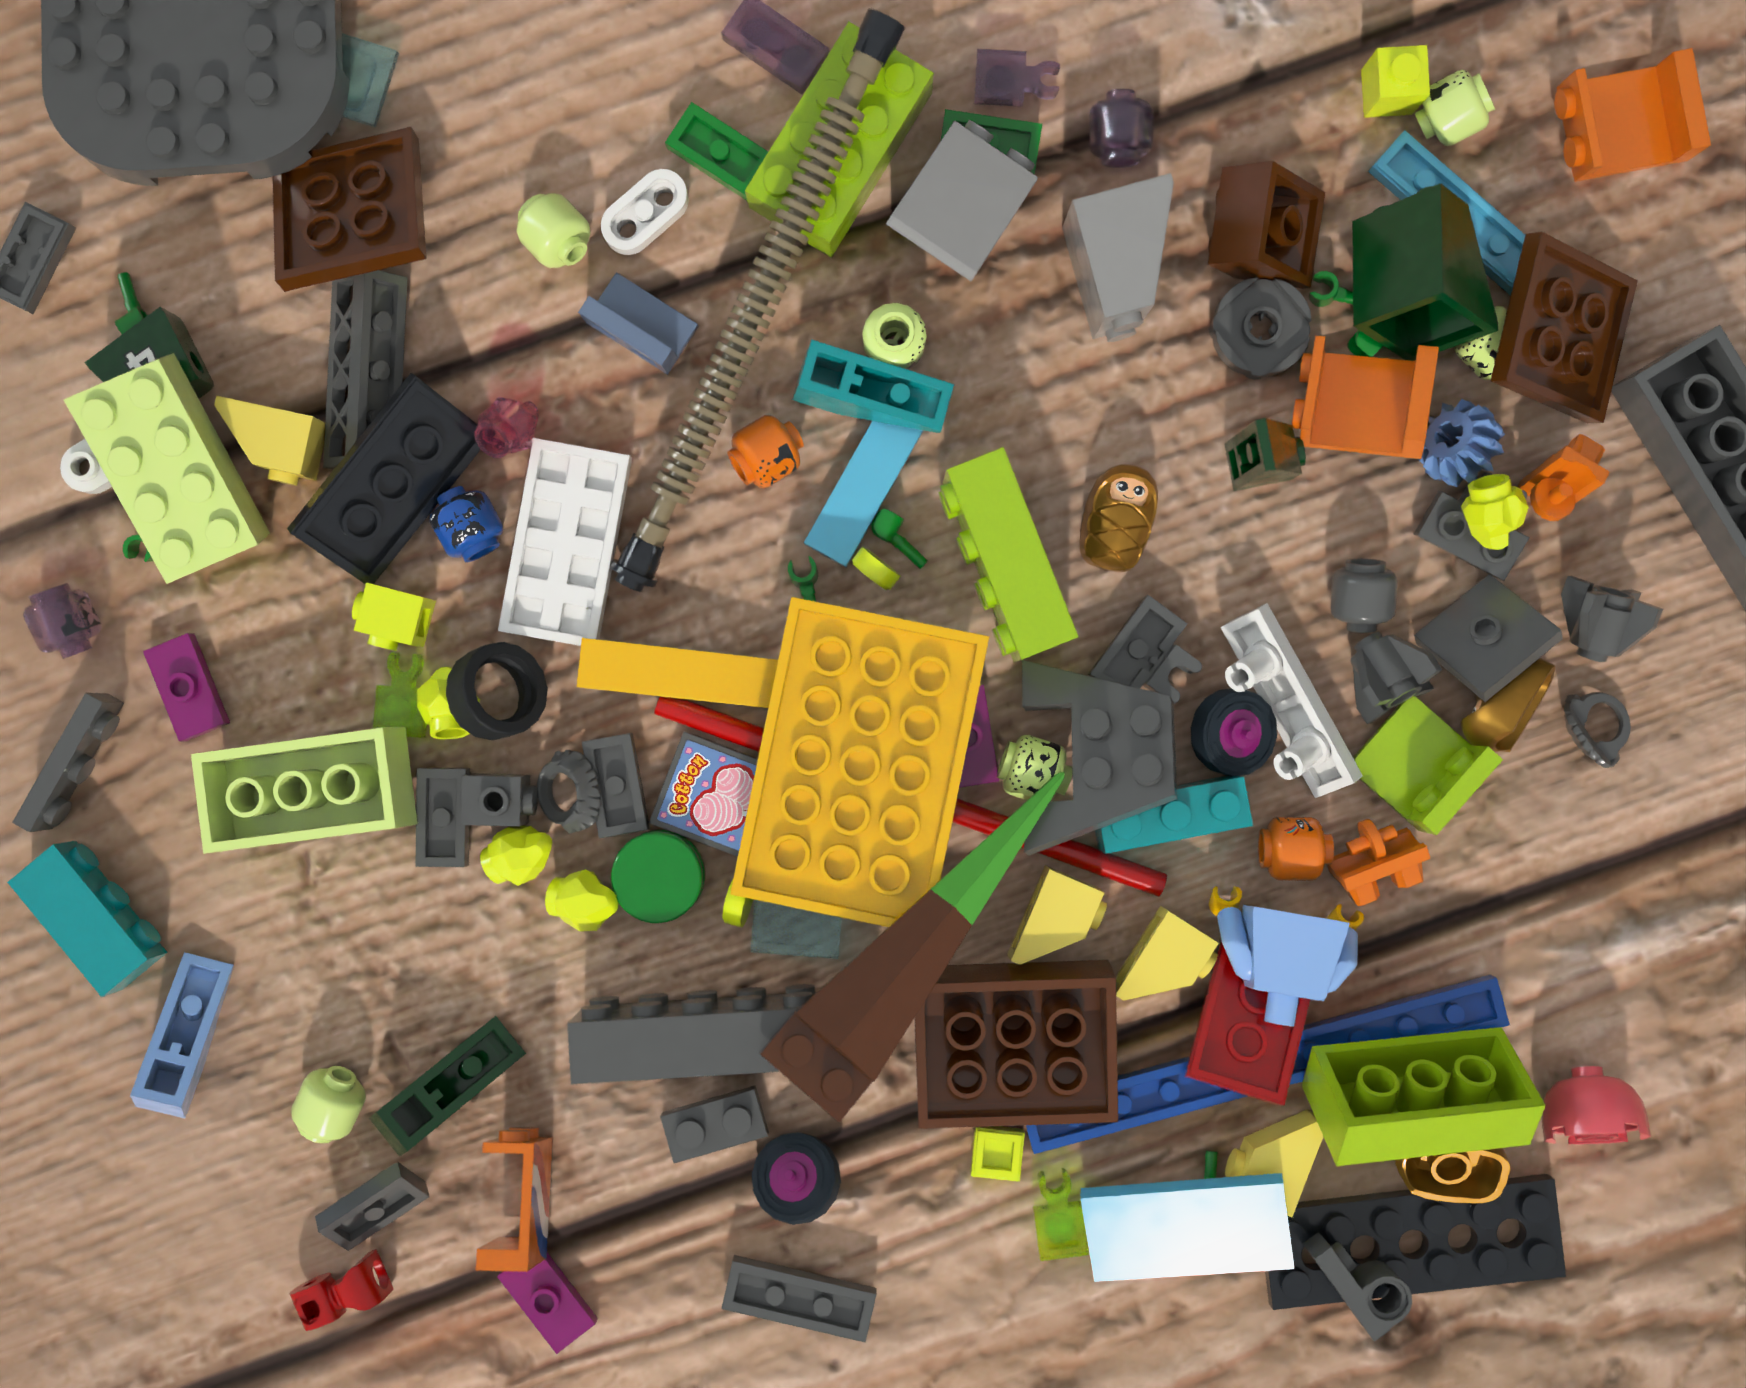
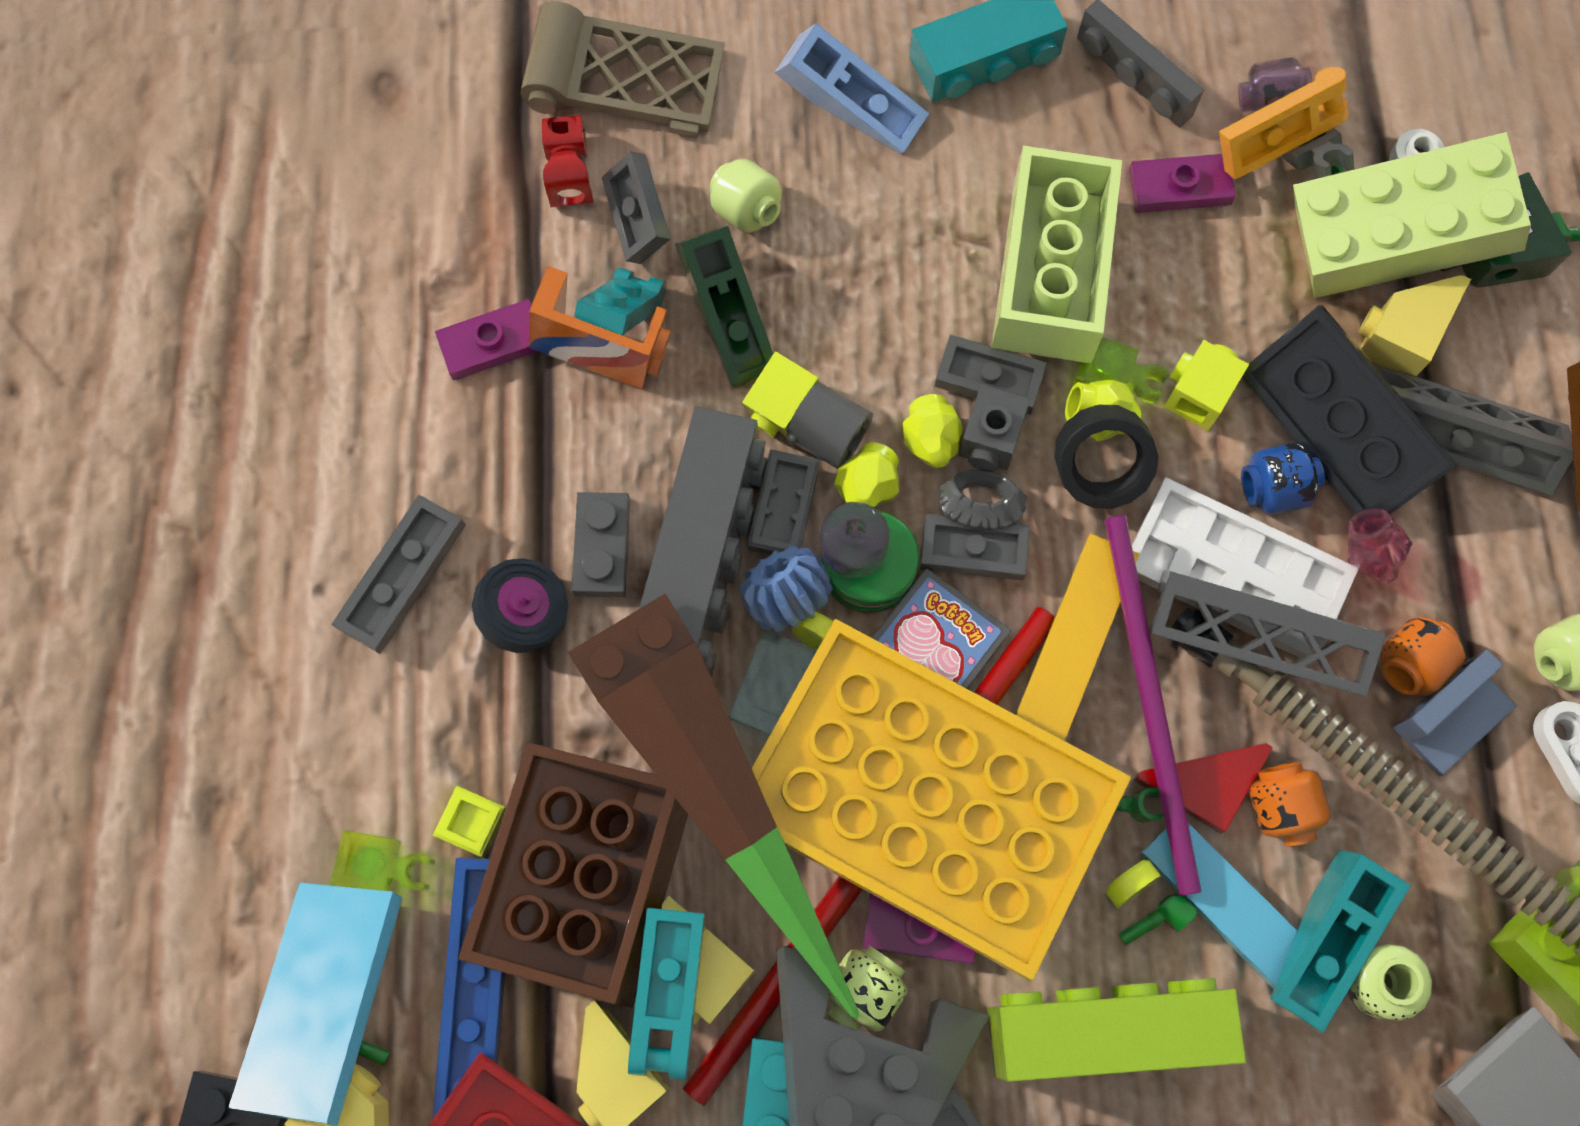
camera: 110 degrees right, 15 degrees down
none -> dark tan piece [520,1,725,138]
none -> teal plate [574,267,667,335]
none -> teal plate [628,908,705,1081]
none -> medium blue gear [739,545,833,633]
none -> neon yellow brick [742,351,820,438]
none -> dark grey plate [748,449,820,555]
none -> dark grey piece [786,382,873,469]
none -> head [820,502,890,579]
none -> magenta piece [1105,515,1202,895]
none -> red tile [1133,743,1273,834]
none -> dark grey fence [1150,571,1386,697]
none -> light orange plate [1219,67,1349,180]
none -> dark grey plate [1281,128,1354,179]
none -> orange head [1380,617,1465,696]

